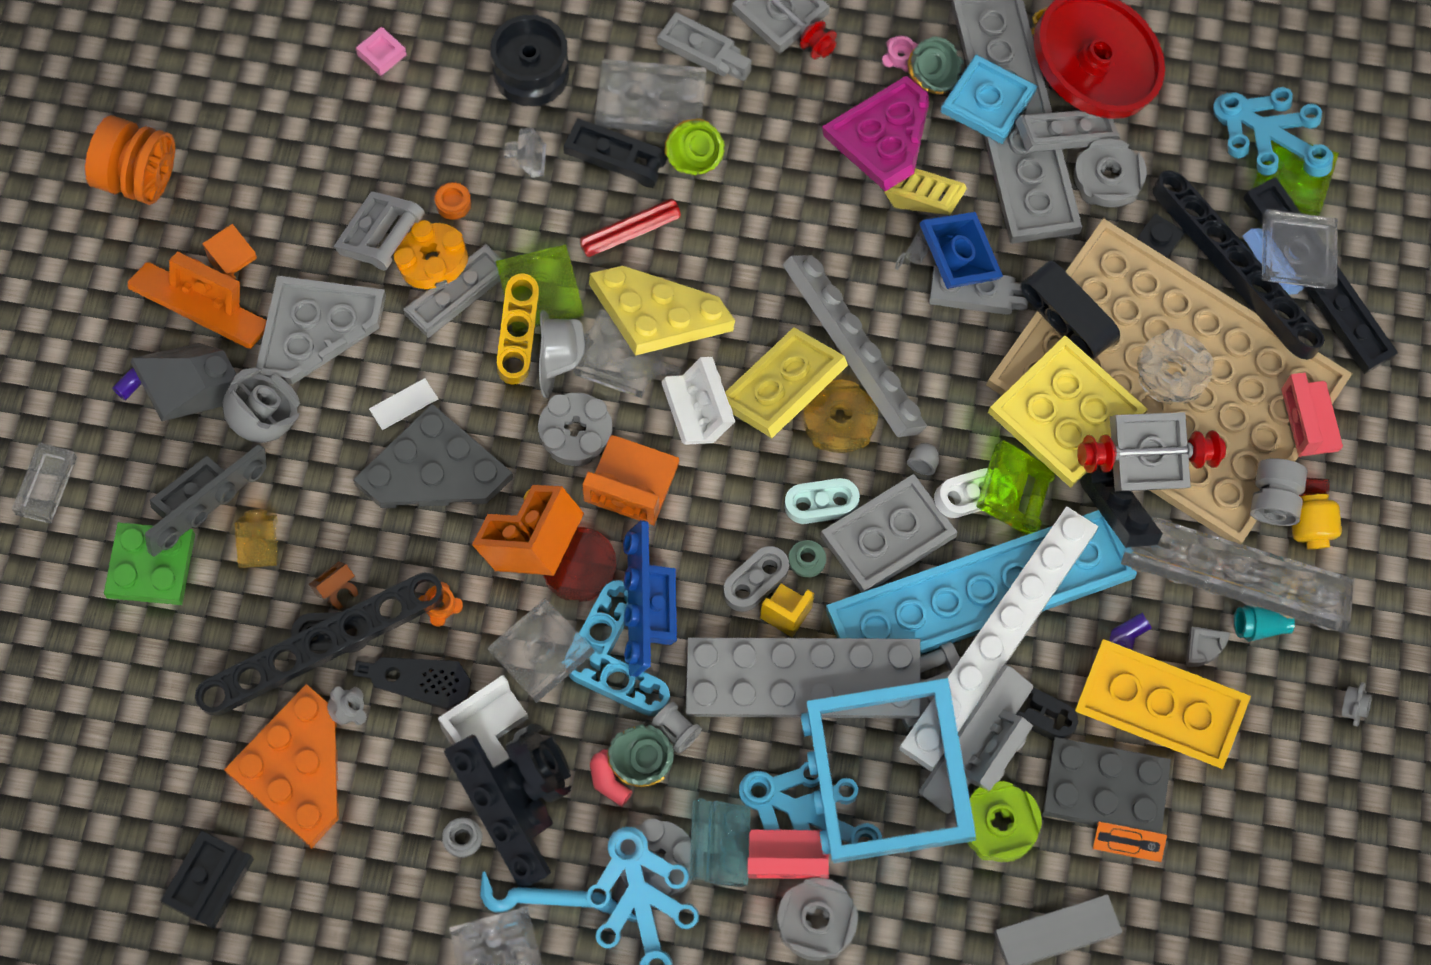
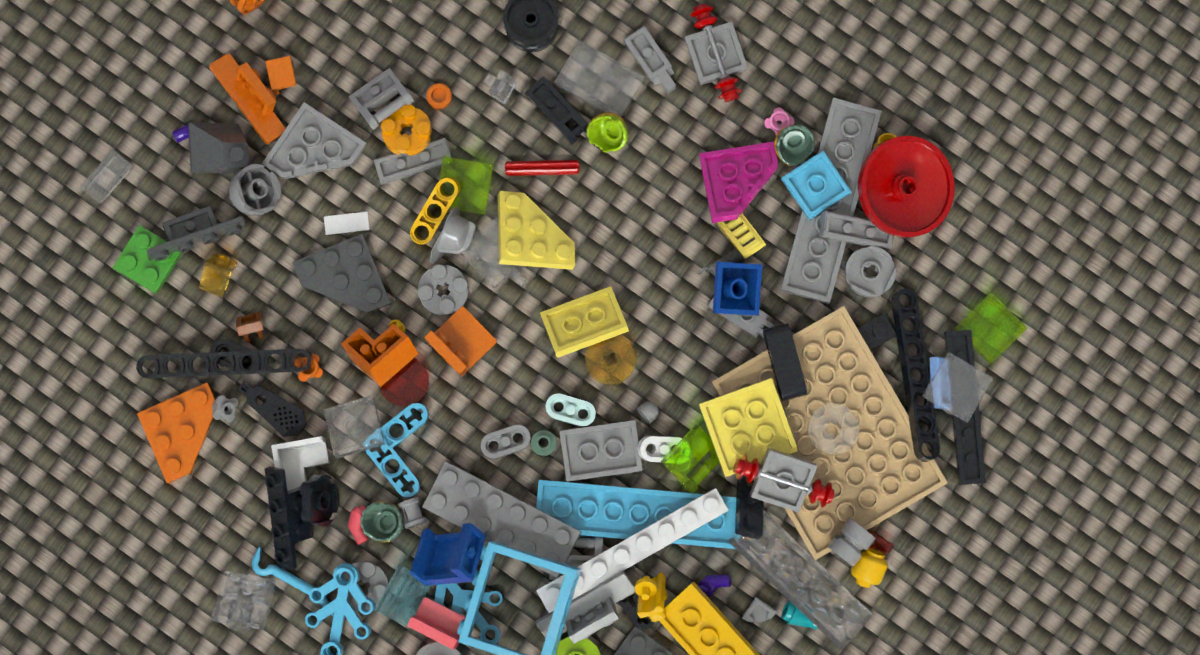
camera: 30 degrees right, 15 degrees up
black plate [160,830,254,930] -> none
light grey plate [442,817,482,858] -> none
blue bracket [623,520,677,677] -> none
white bracket [661,357,735,445] -> none
yellow panel [760,583,815,638] -> none
light grey plate [782,255,927,437] -> none
medium azure plant [1214,87,1333,177] -> none
coral panel [1281,372,1343,457] -> none
none -> blue panel [410,523,486,586]
none -> yellow hips [635,572,668,622]

